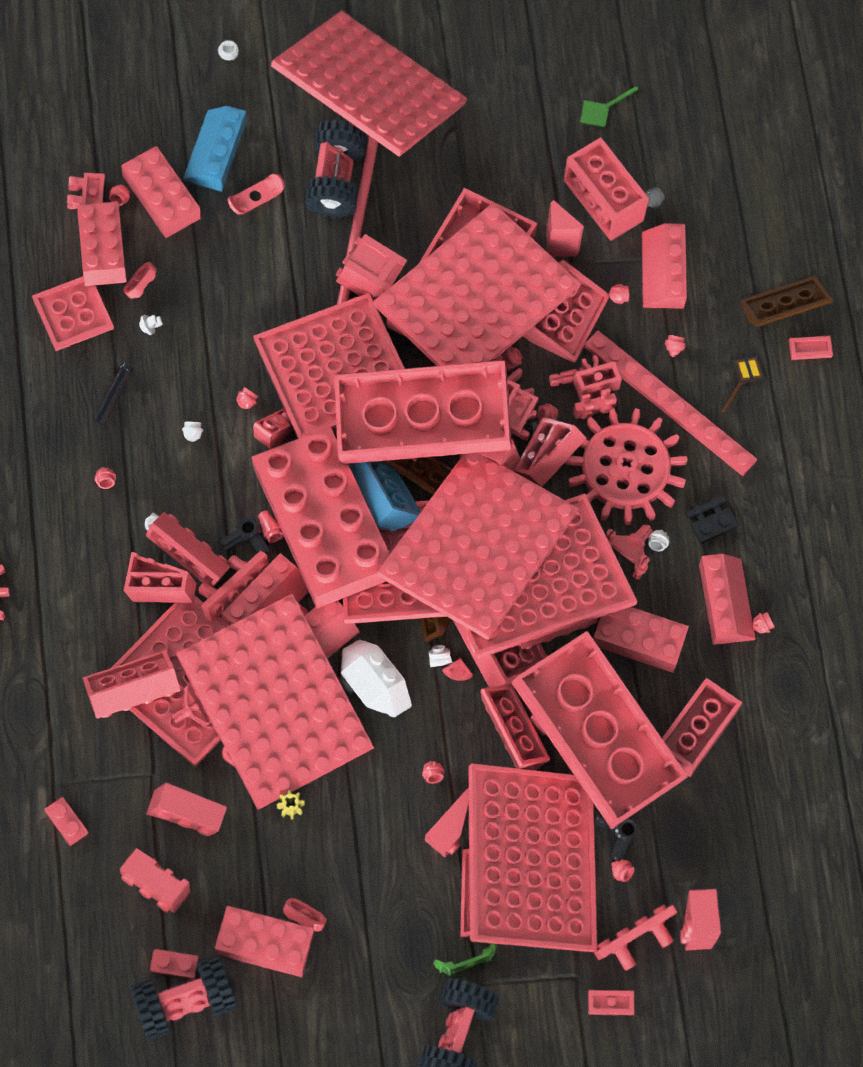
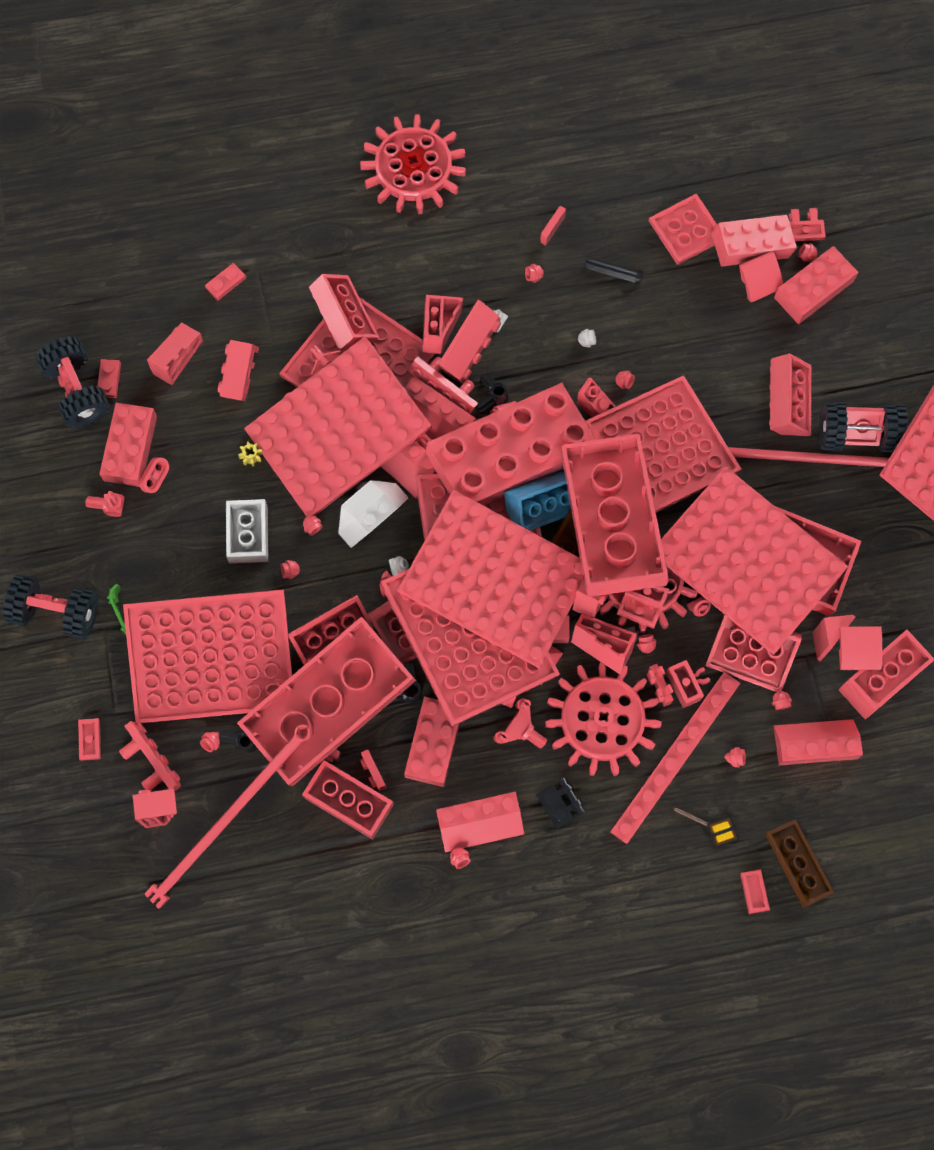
camera: 90 degrees right, 5 degrees up
coral plate [123,262,157,298] -> none
white plate [139,315,163,335] -> none
dark azure slope [183,106,246,191] -> none
coral piece [228,174,284,215] -> none
coral container [336,234,407,302] -> none
coral slope [425,787,469,857] -> none
coral axle [549,367,584,387] -> none
clear plate [645,187,665,208] -> none
white plate [648,530,669,552] -> none
none -> coral axle [86,491,125,517]
none -> coral hinge [145,725,312,909]
none -> white brick [226,499,268,564]
none -> coral plate [303,516,323,536]
none -> coral plate [360,749,386,792]
none -> coral tile [540,206,566,245]
none -> coral slope [739,251,783,303]
none -> coral slope [769,353,811,436]
none -> coral slope [839,627,882,670]

